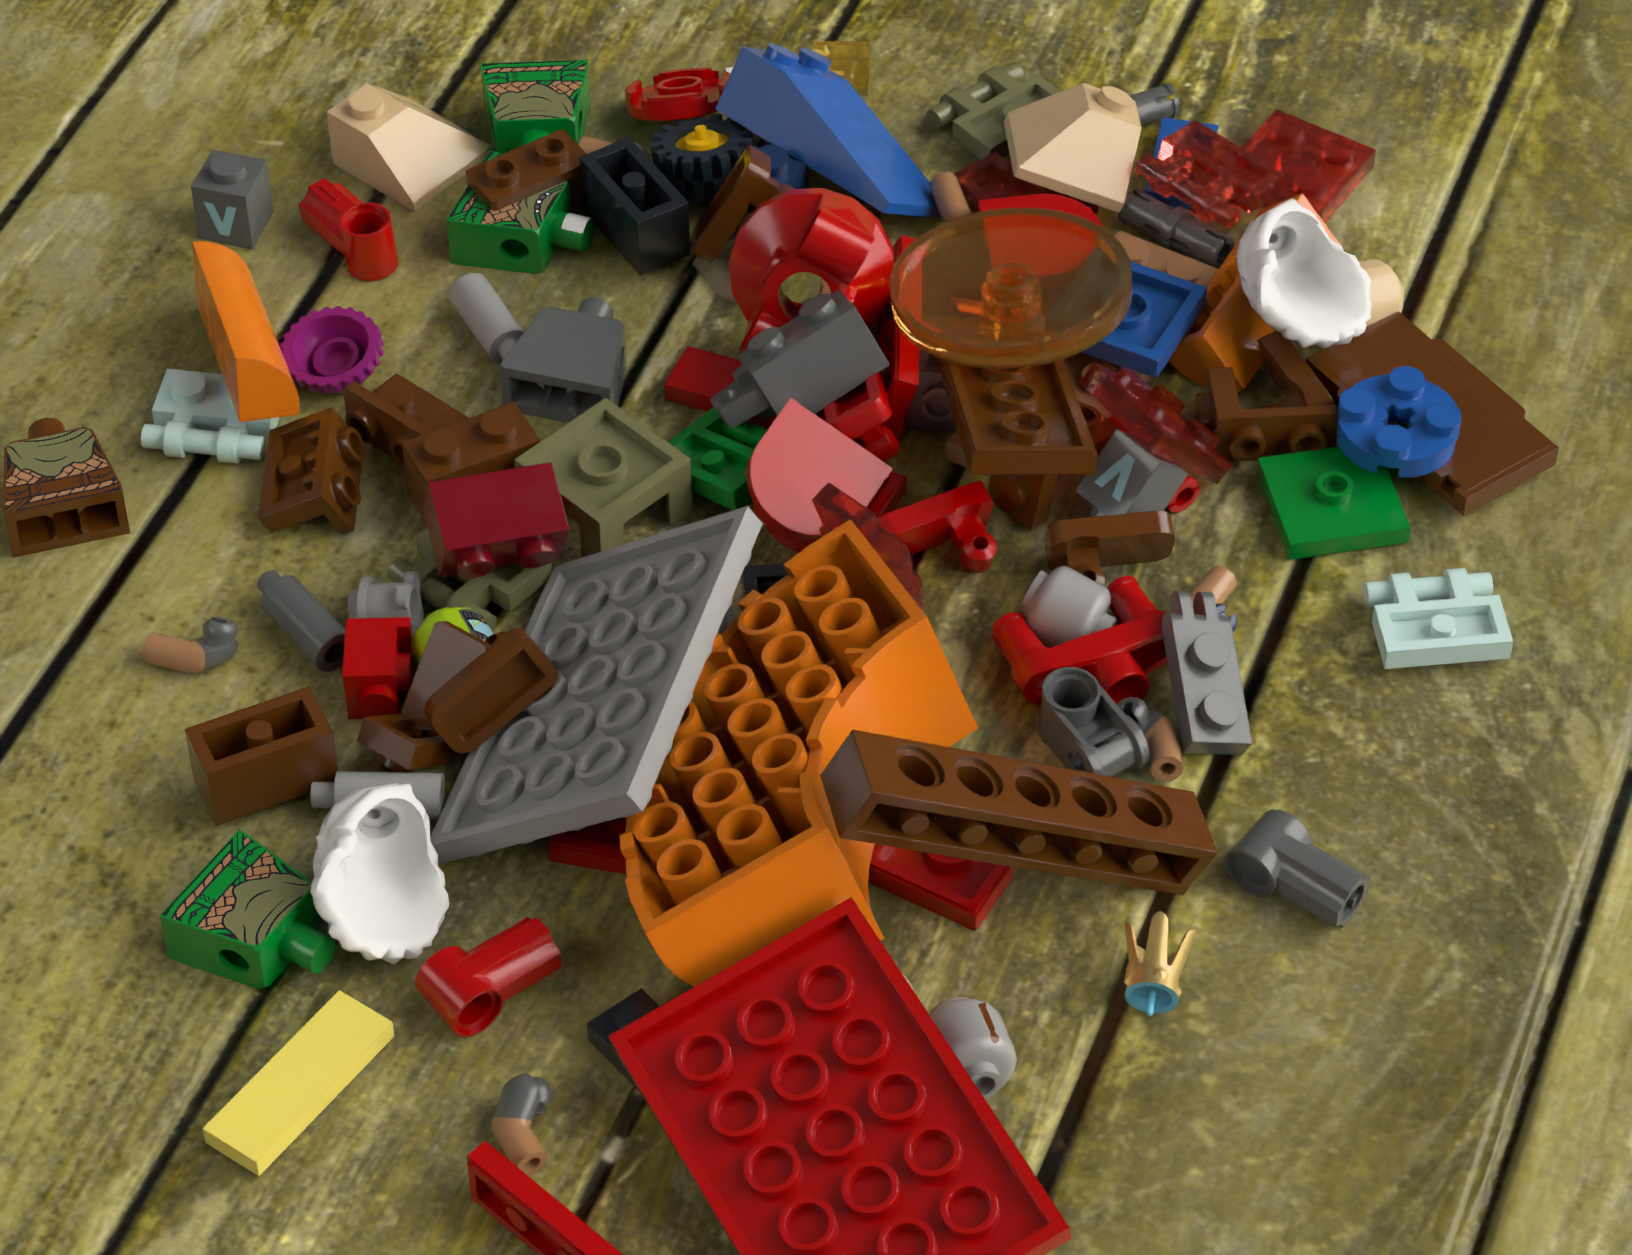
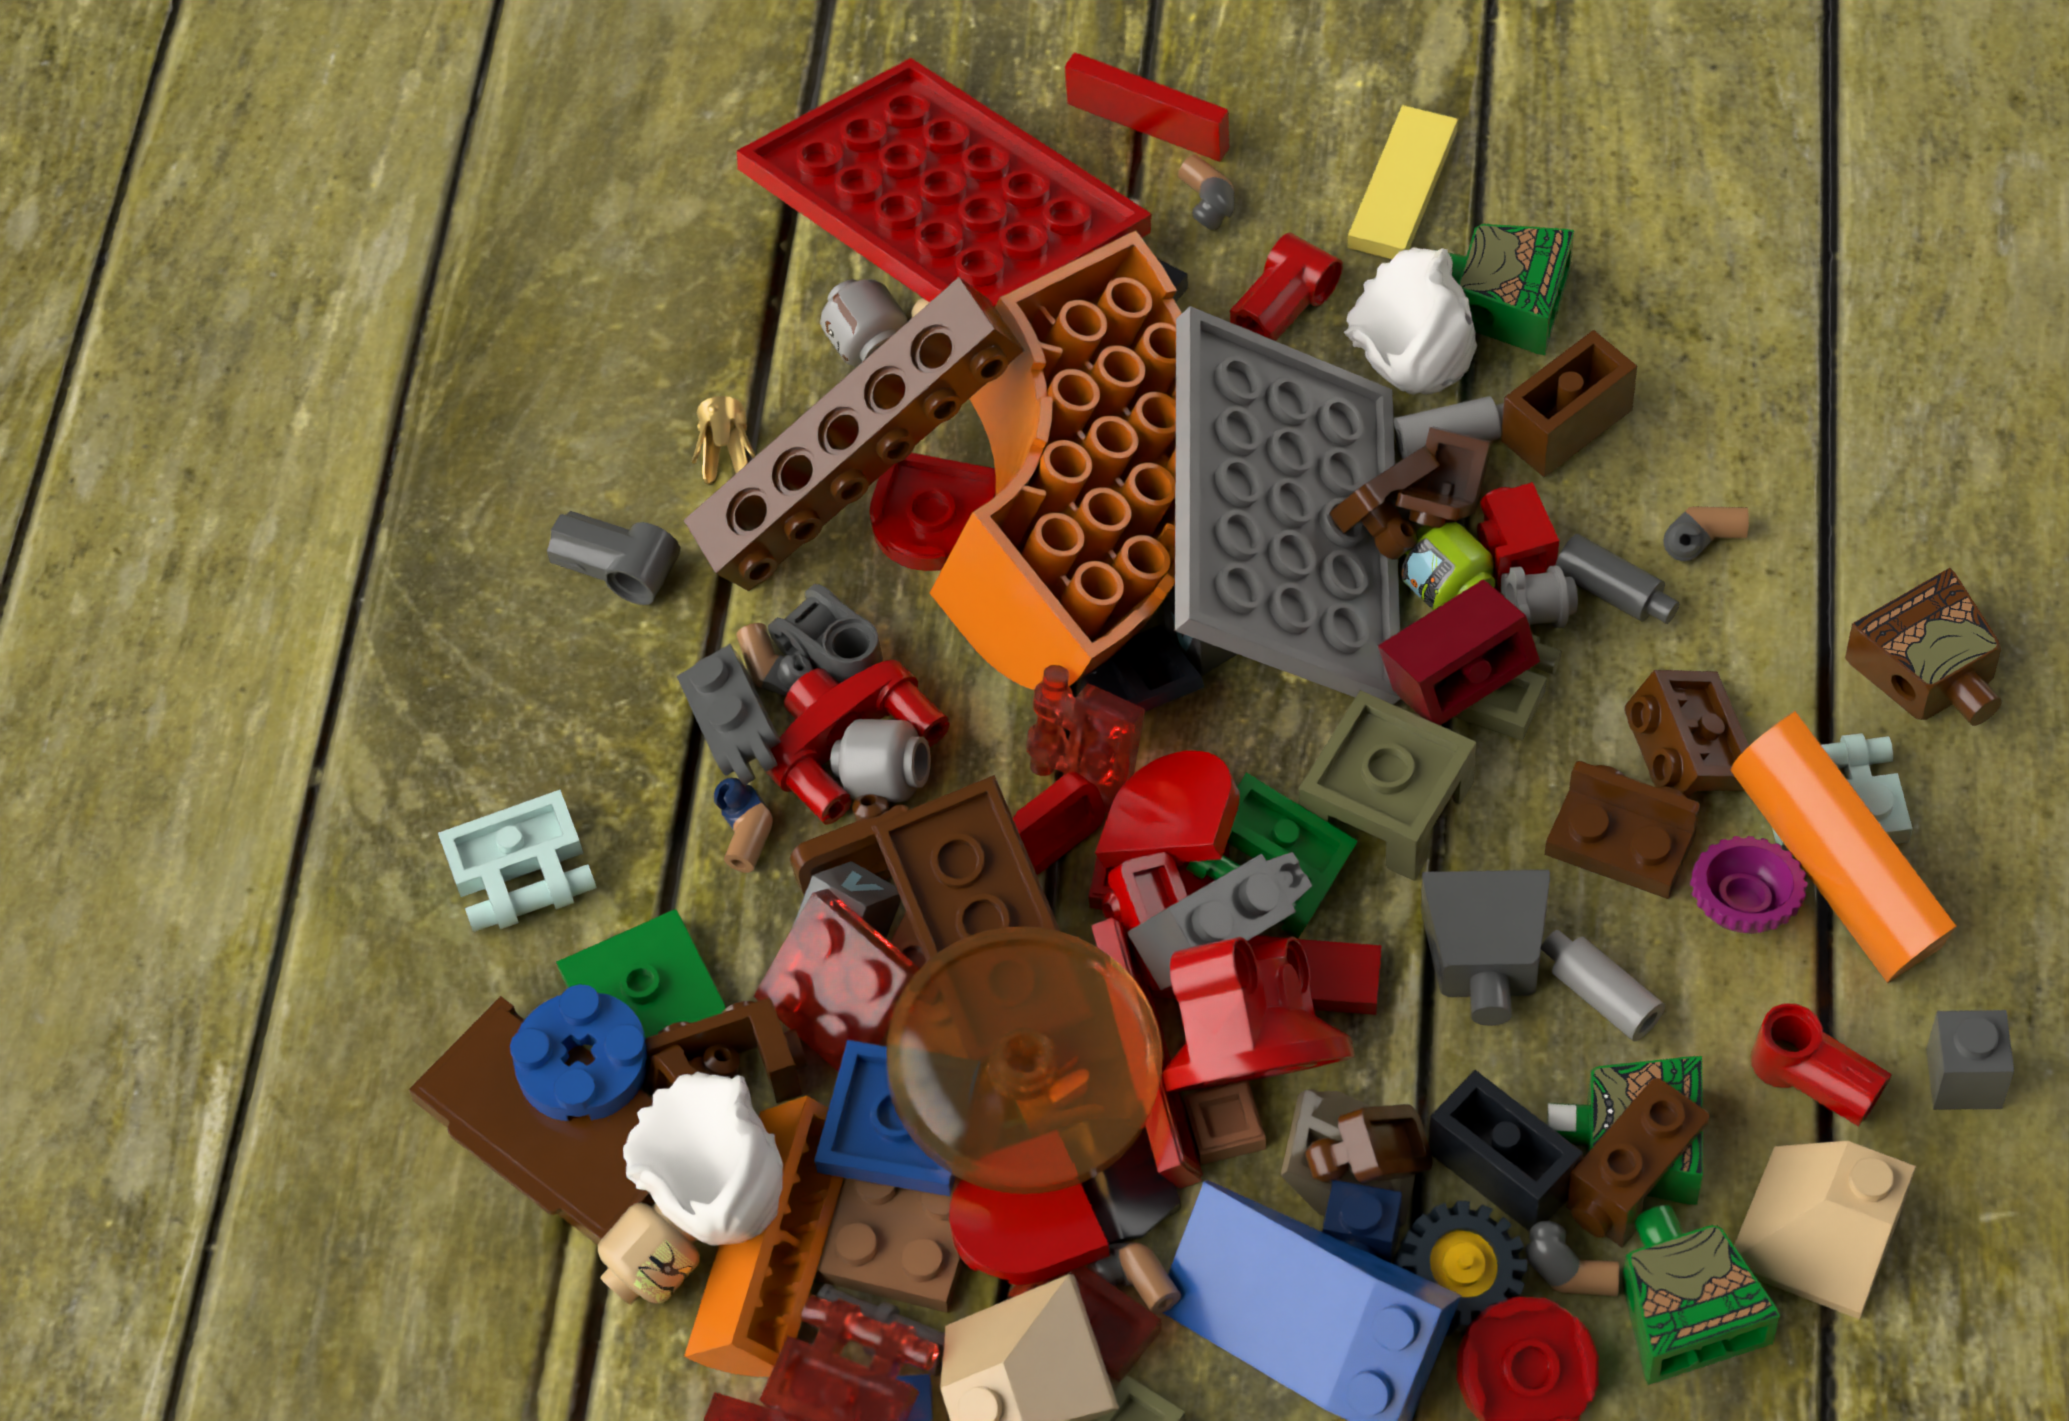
camera: 170 degrees right, 10 degrees up
reddish brown brick [402,402,541,523] -> none

